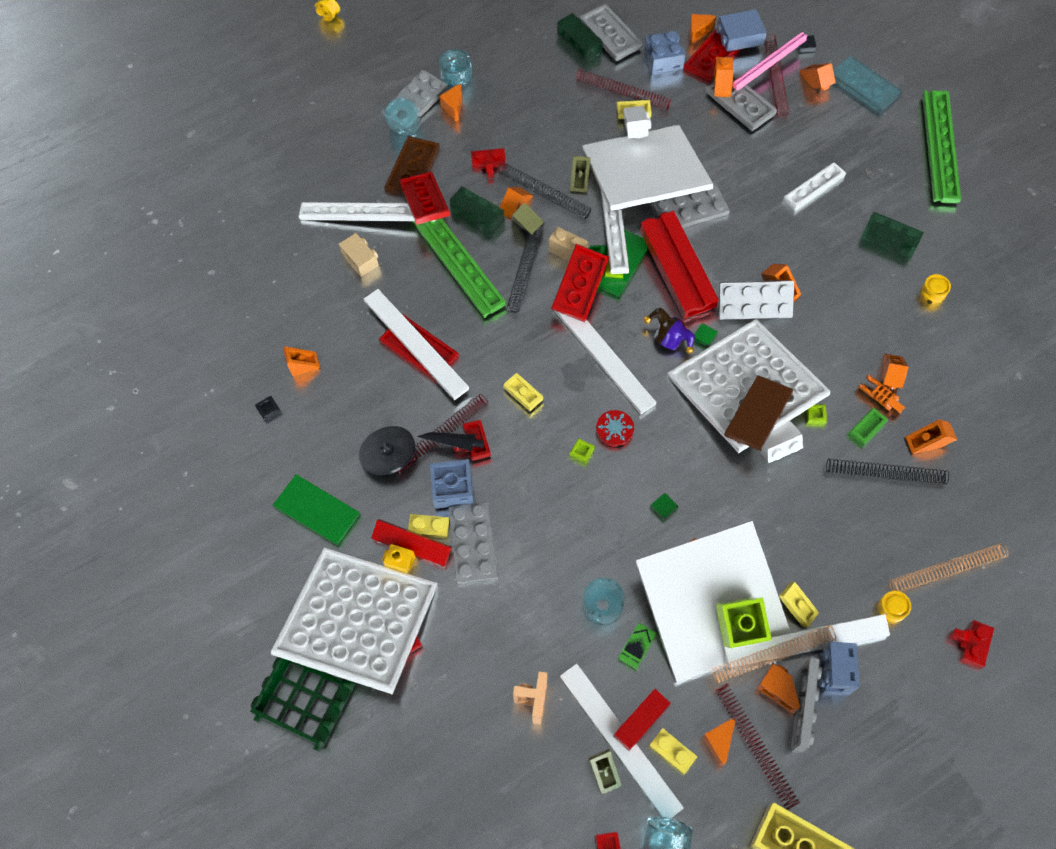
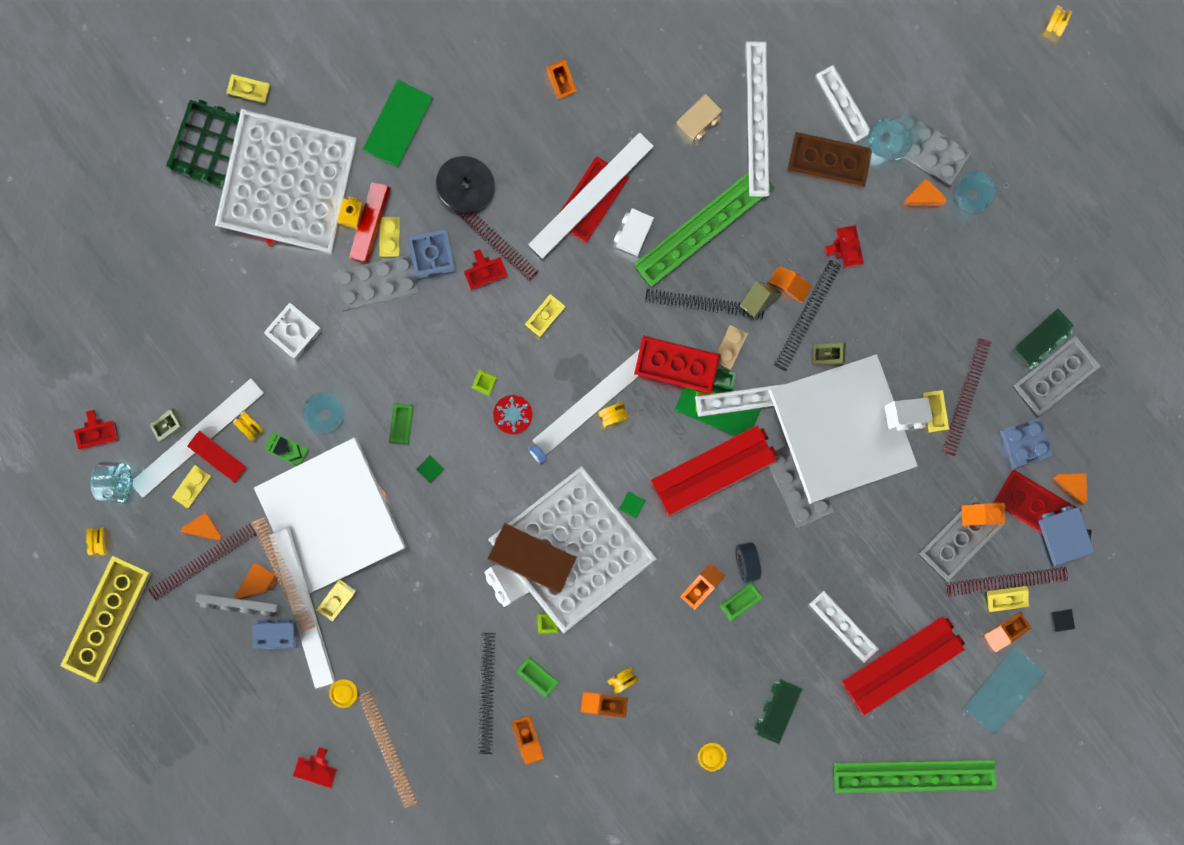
camera: 80 degrees right, 20 degrees up
black tile [255,396,281,421] -> none
red tile [399,171,450,225] -> none
black bar [417,432,484,451] -> none
clear green brick [449,186,505,235] -> none
light nougat bracket [513,672,547,725] -> none
piece [643,308,695,354] -> none
lime brick [715,596,772,649] -> none
plate [718,280,794,319] -> none
bright pink axle [732,32,807,90] -> none
orange hinge [858,374,905,414] -> none
none -> light yellow plate [227,74,271,104]
none -> yellow wheel [233,411,264,442]
none -> white piece [264,303,322,361]
none -> bright green tile [389,403,414,445]
none -> medium blue tile [528,445,546,464]
none -> yellow wheel [598,402,630,427]
none -> yellow wheel [608,666,639,694]
none -> white brick [614,208,654,256]
none -> bright green tile [719,582,763,621]
none -> black wheel [736,542,761,582]
none -> white tile [816,65,872,144]
none -> red brick [841,616,965,716]
none -> light yellow plate [987,586,1029,612]

